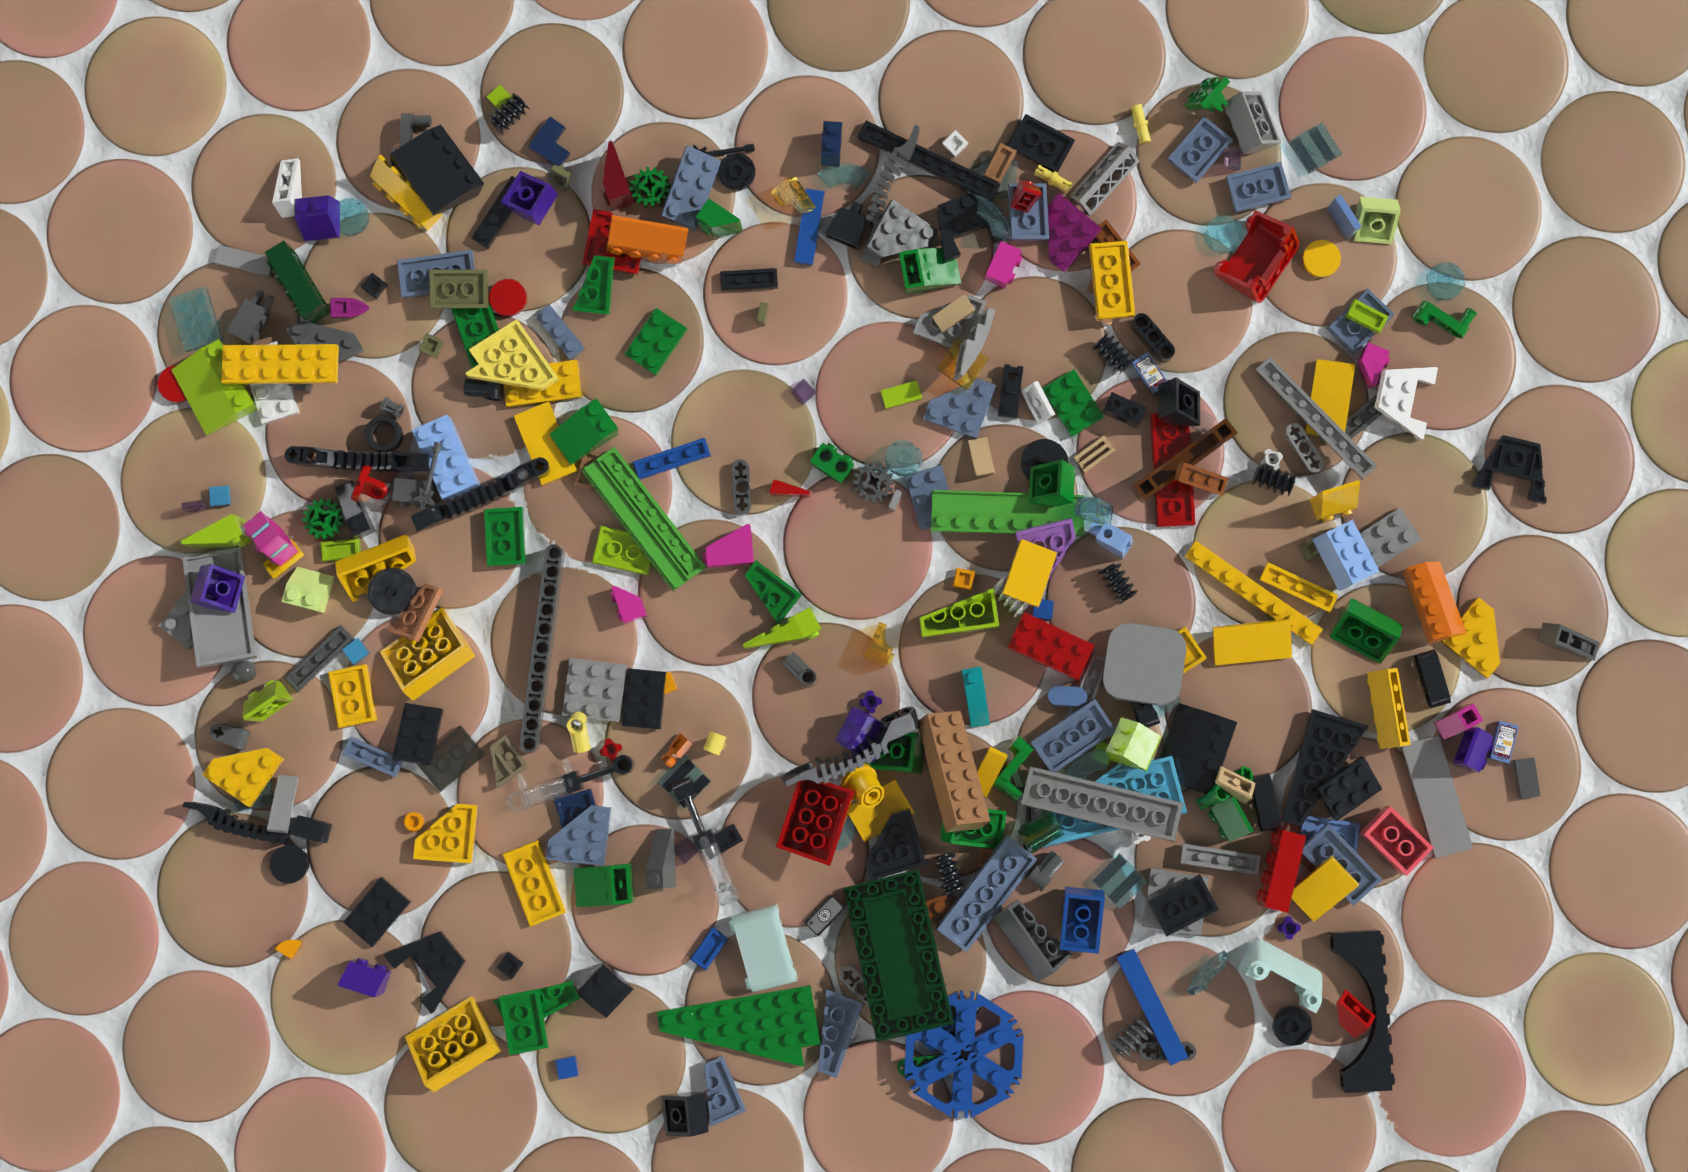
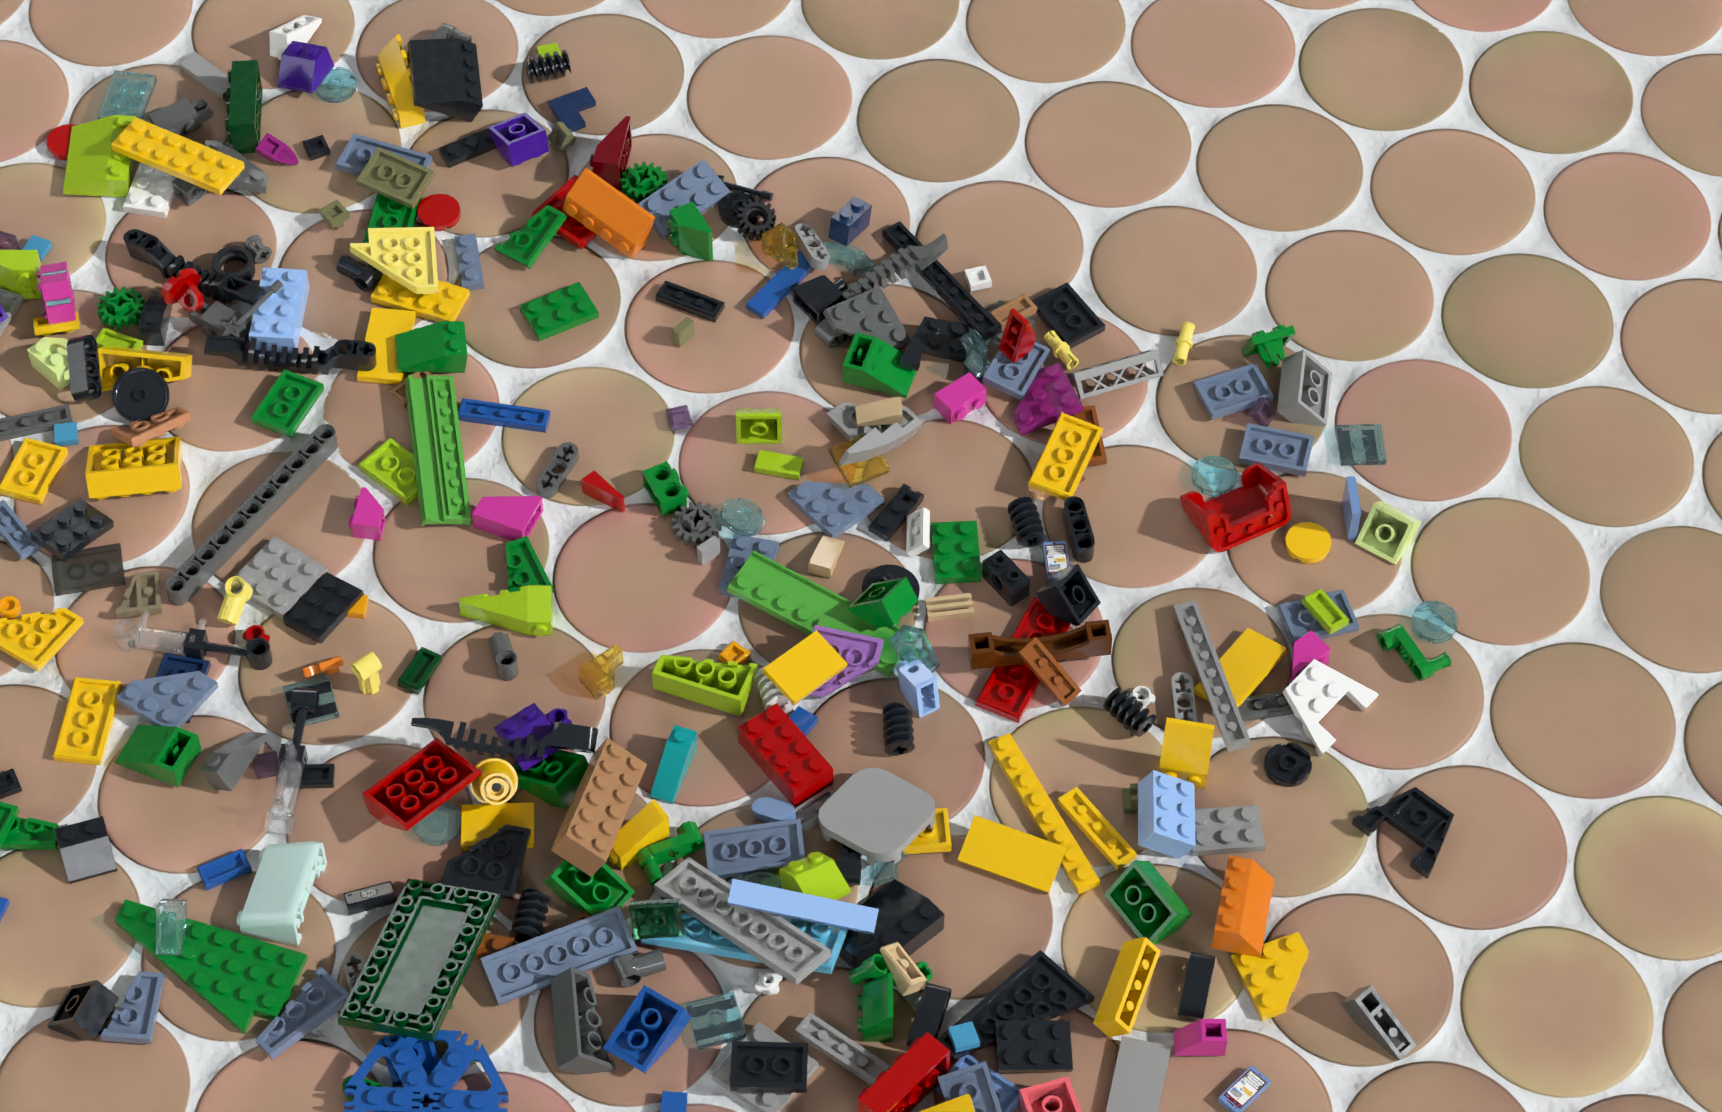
camera: 20 degrees right, 30 degrees down
dark purple slope [1452,727,1493,773] -> none
none -> black beam [67,335,102,402]
none -> clear light blue slope [156,898,187,955]
none -> dark green tile [397,647,442,695]
none -> light blue tile [727,879,879,935]
none -> black tyre [735,198,776,241]
none -> lime slope [736,408,782,444]
none -> light grey beam [793,223,830,270]
none -> dark azure tile [948,1021,980,1053]
none -> black tile [1264,743,1312,787]

